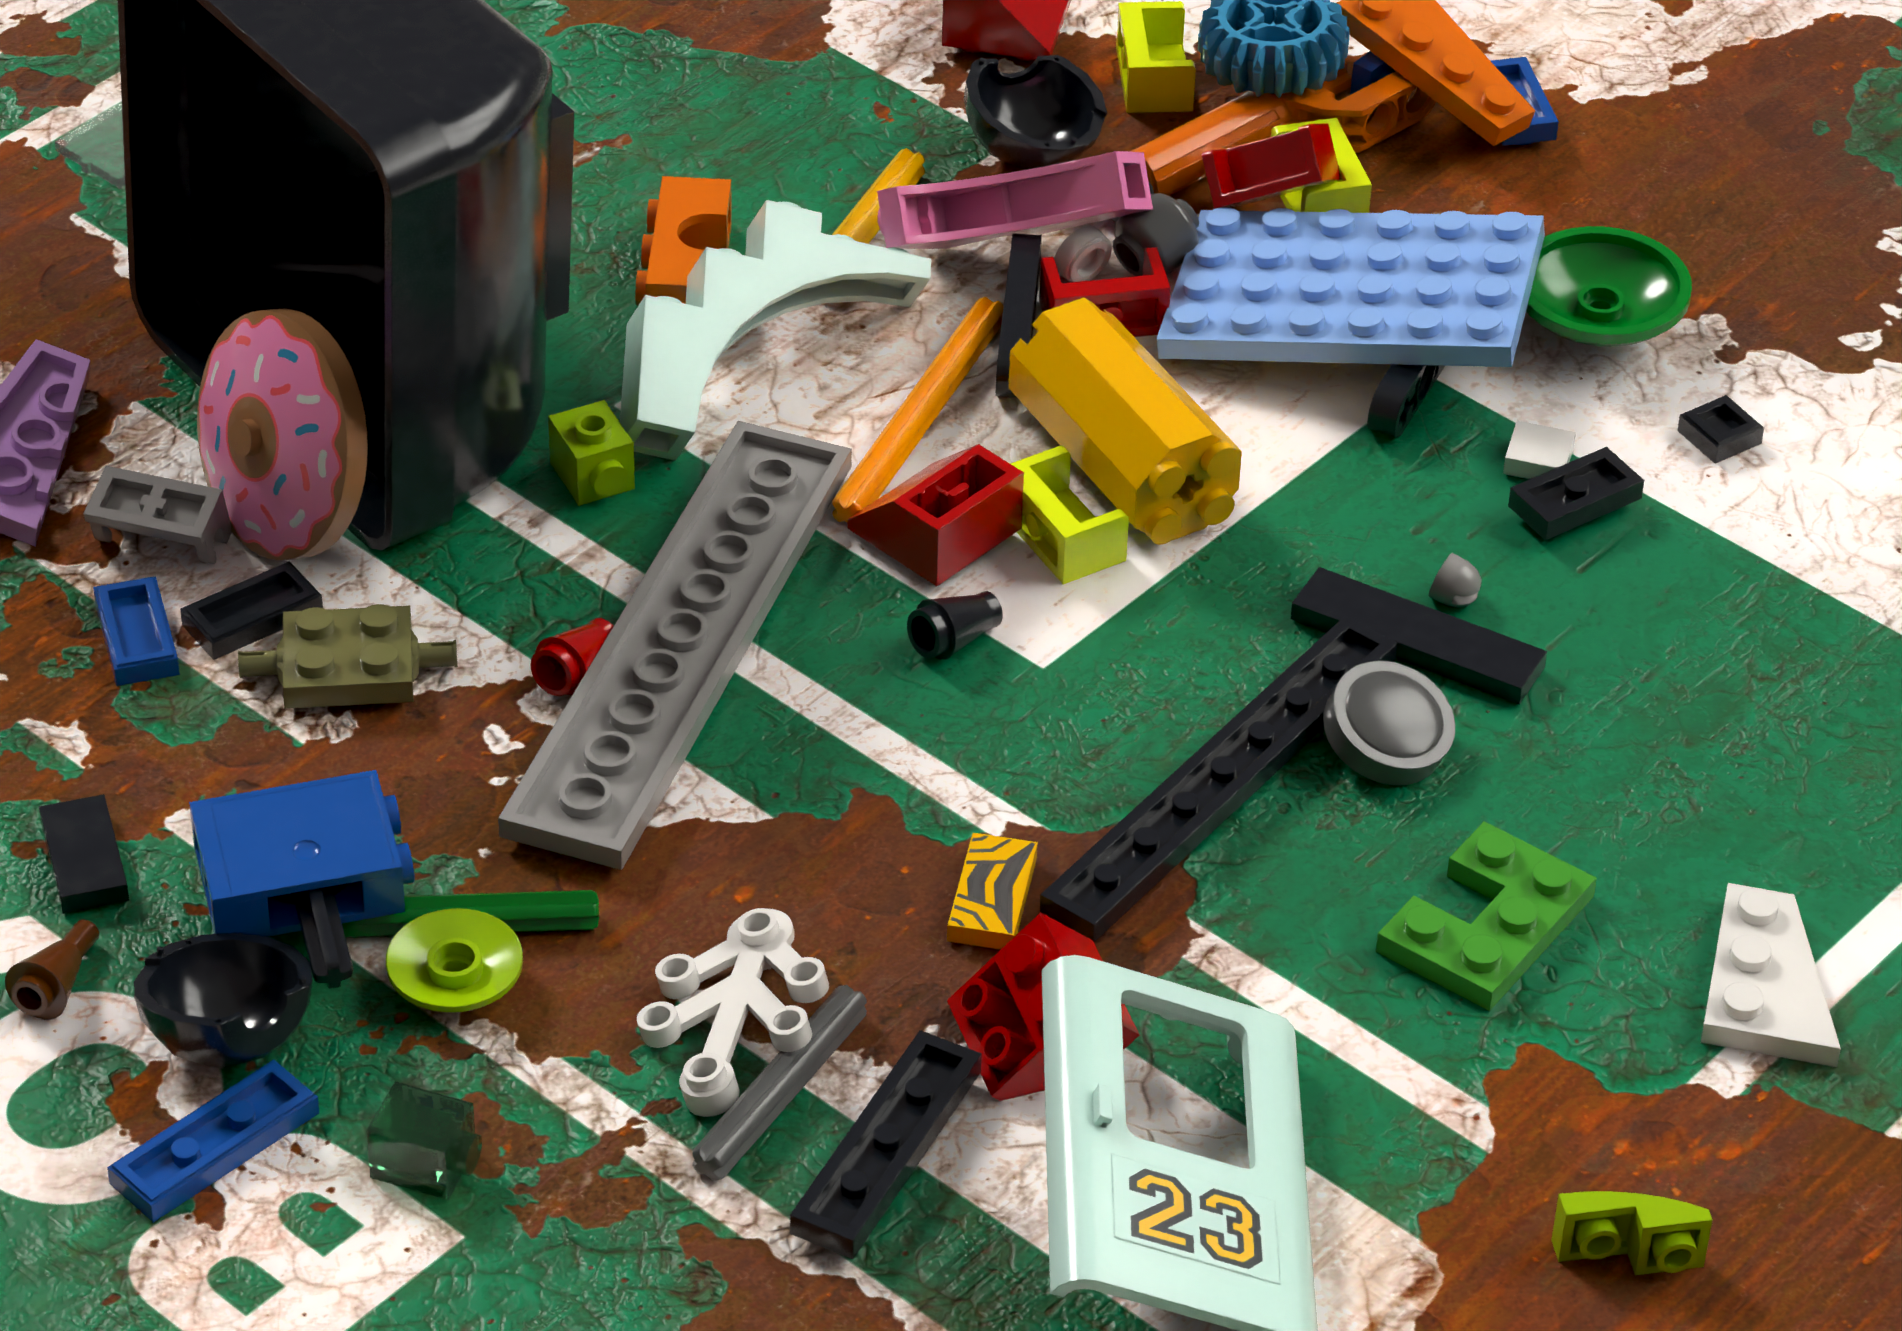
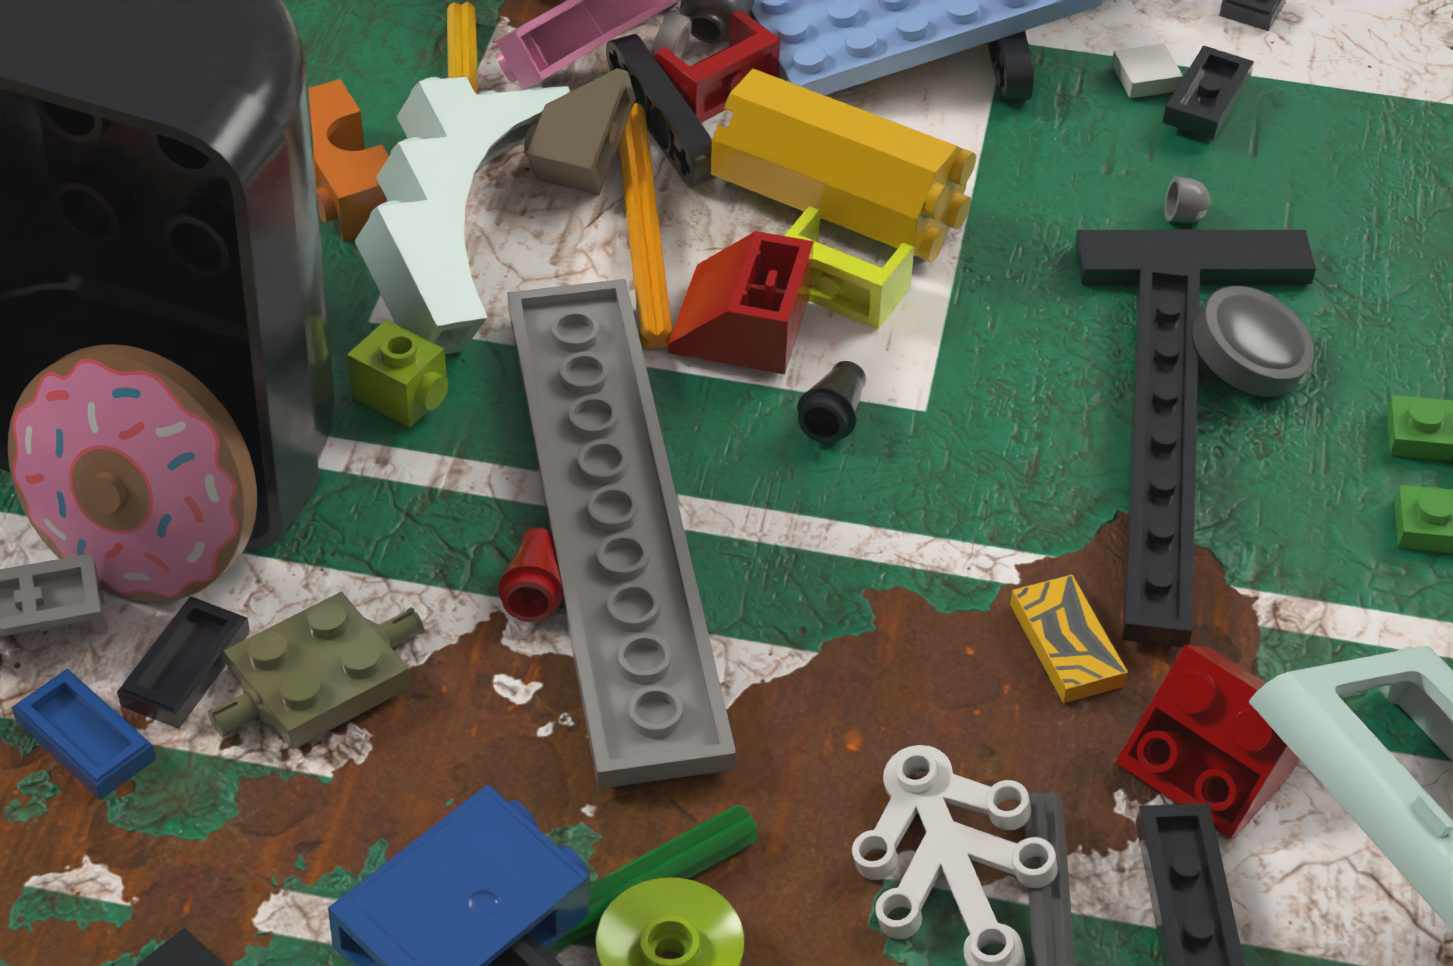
camera: 30 degrees left, 5 degrees up
none -> dark tan slope [524,69,636,195]

